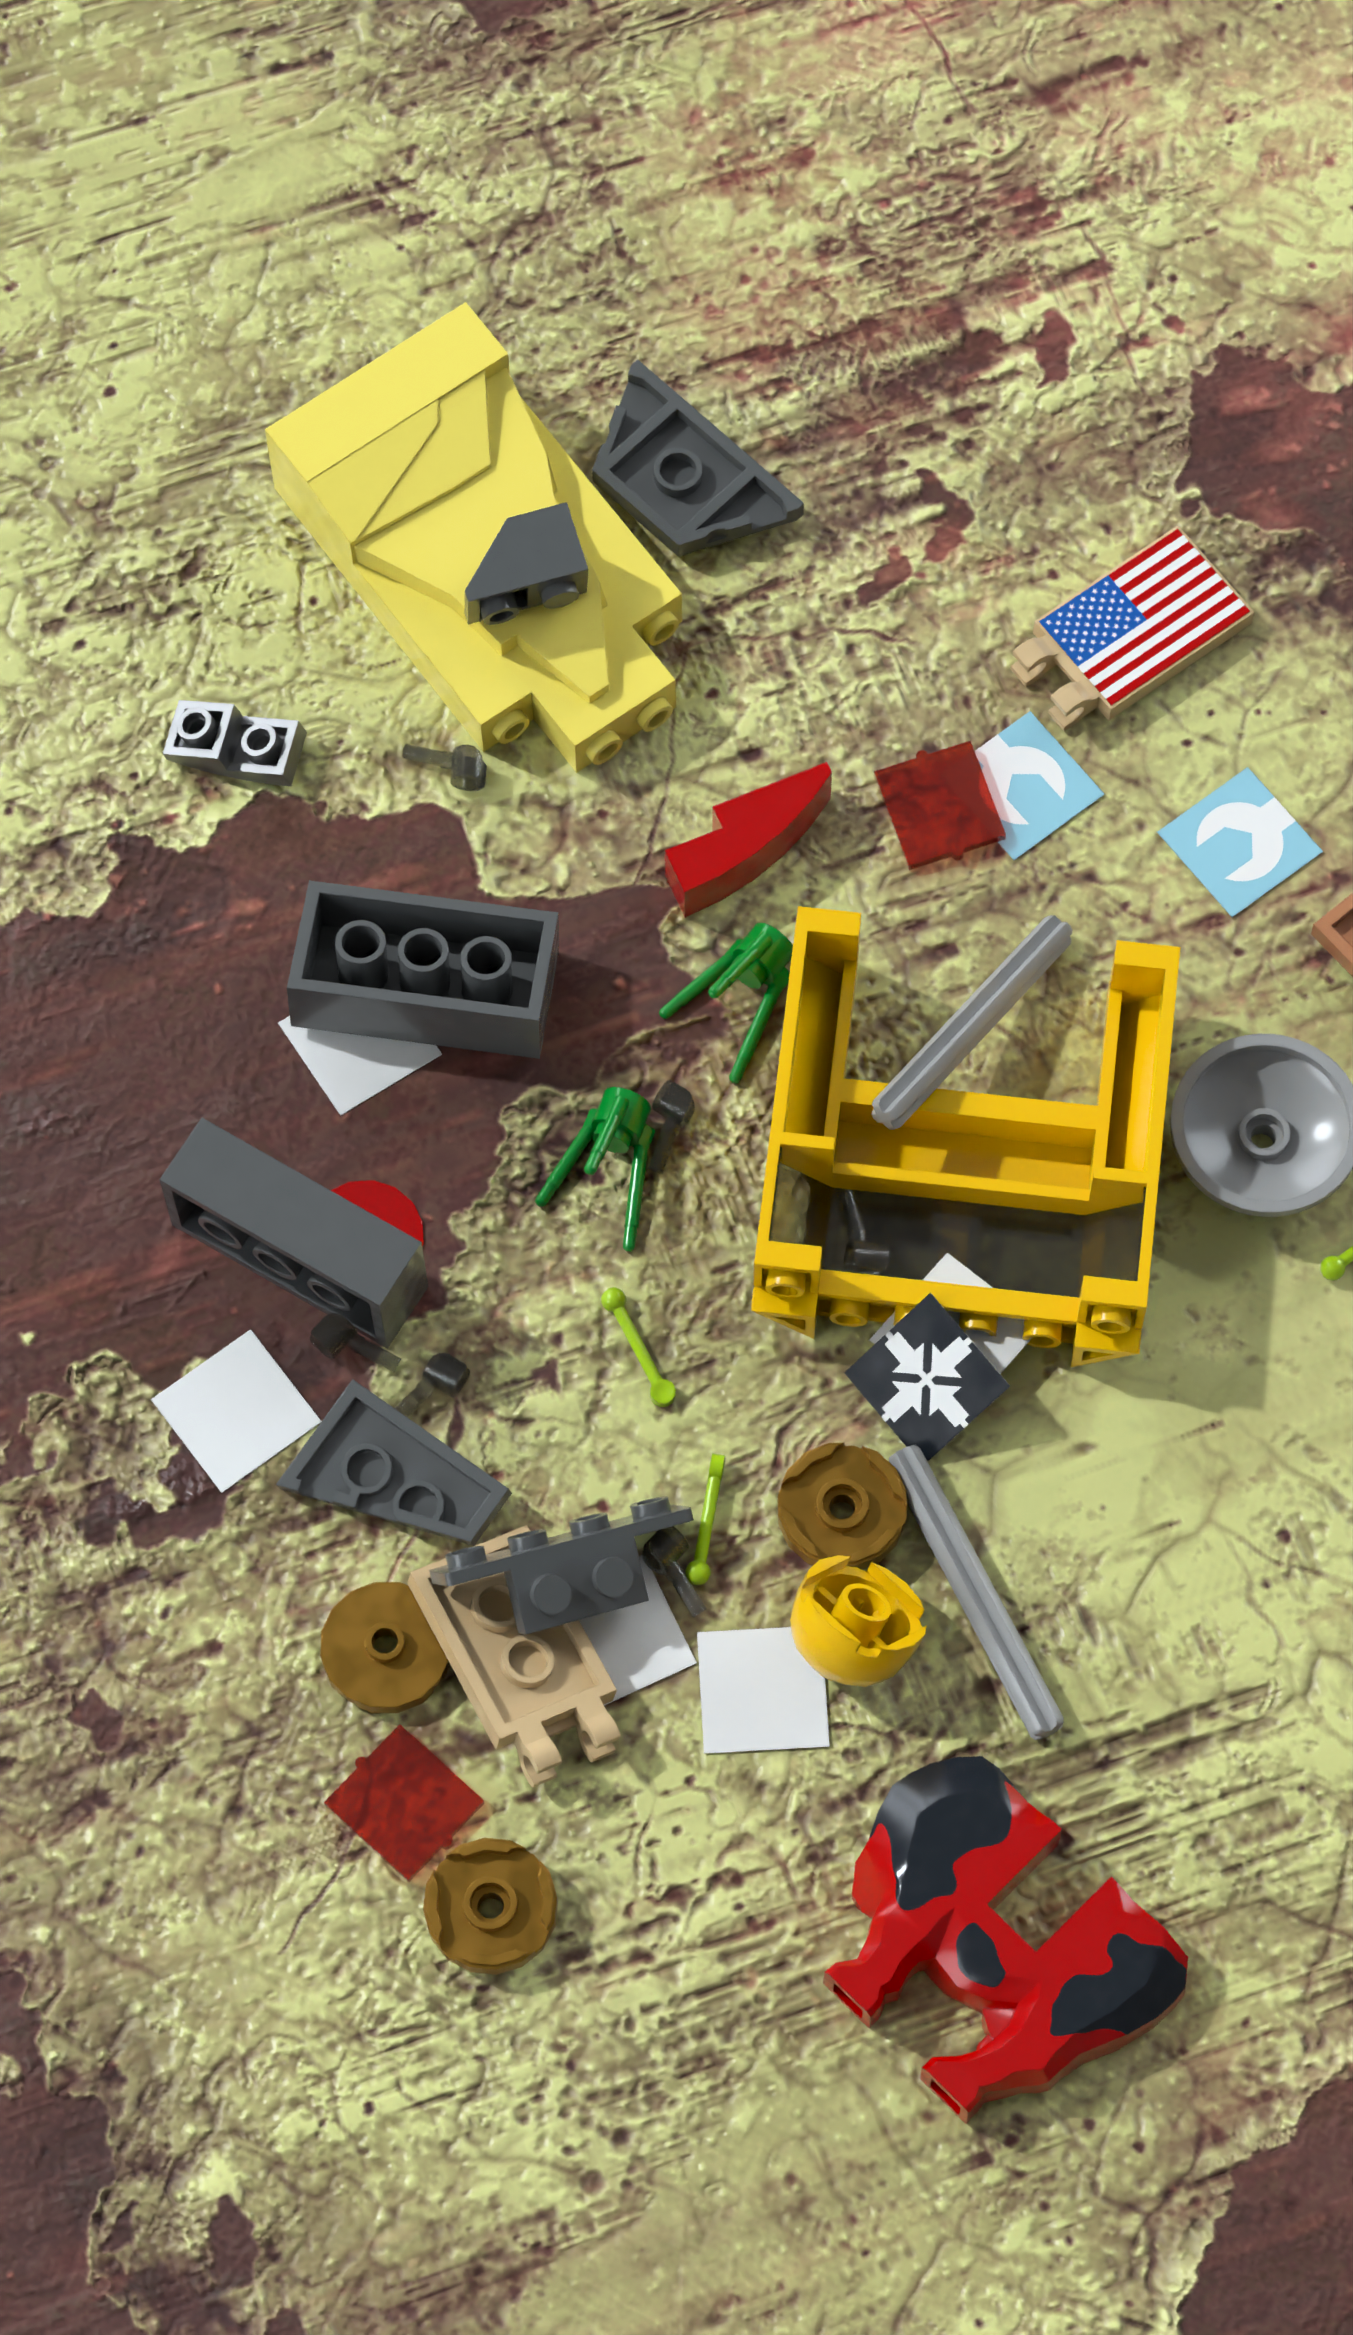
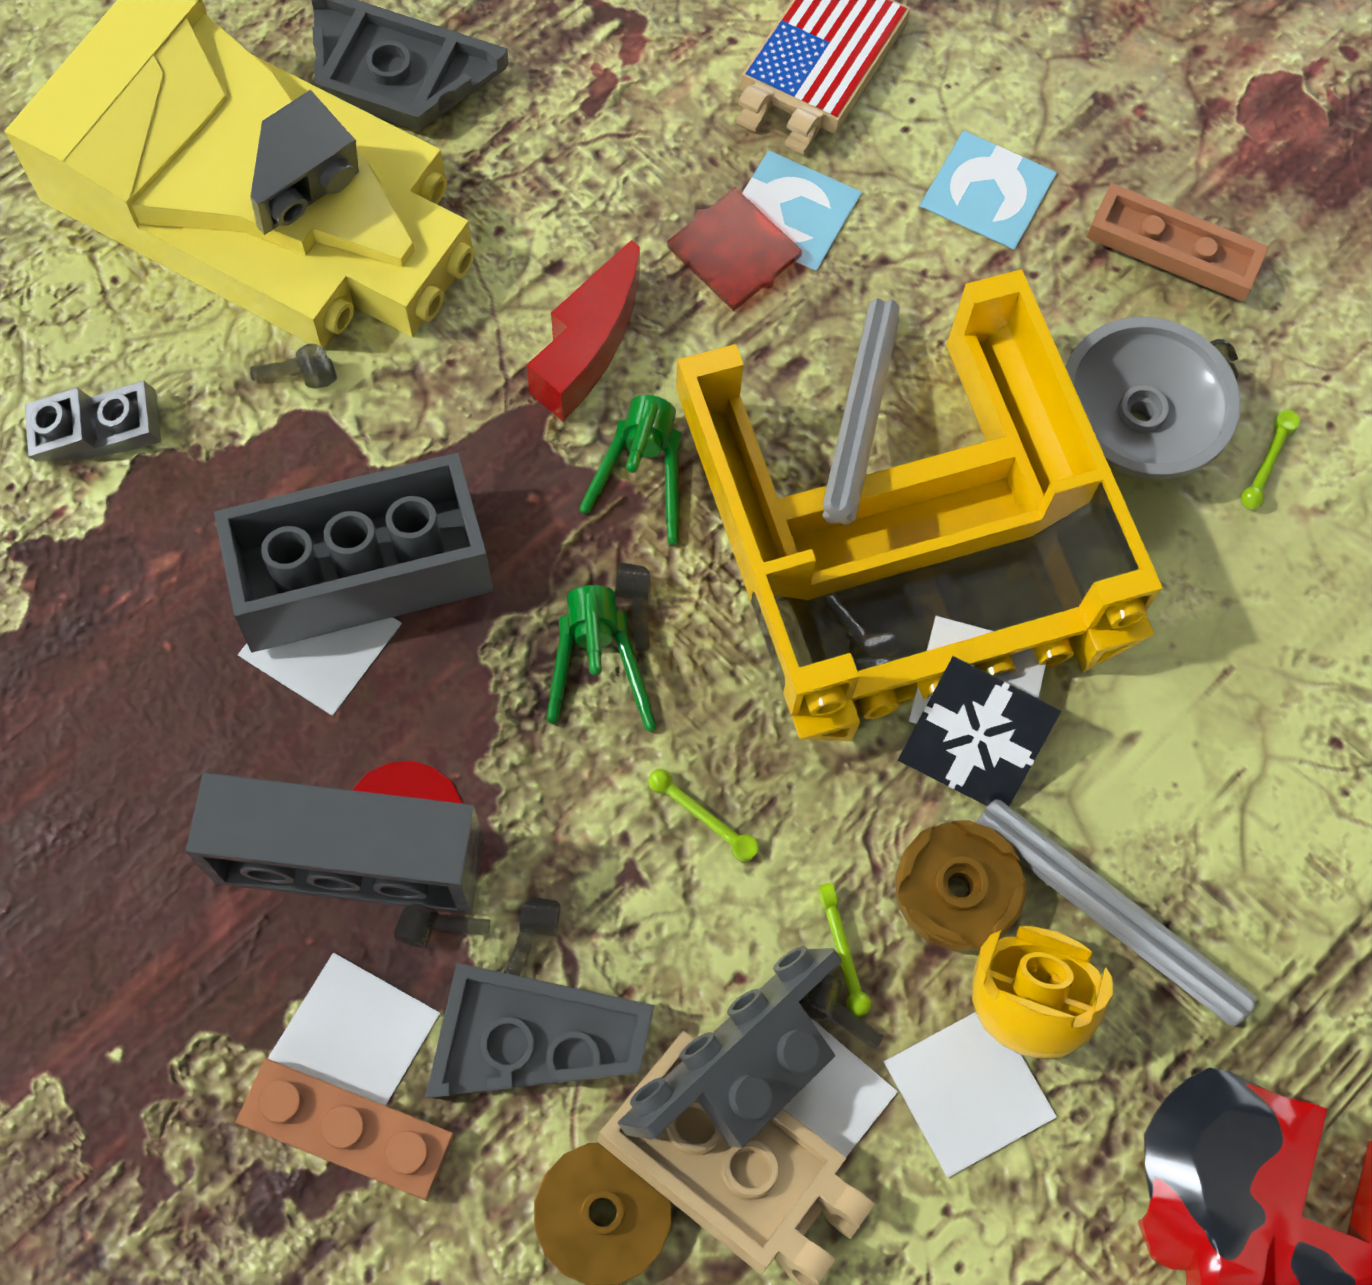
camera: 30 degrees left, 0 degrees up
none -> nougat plate [235,1058,455,1202]

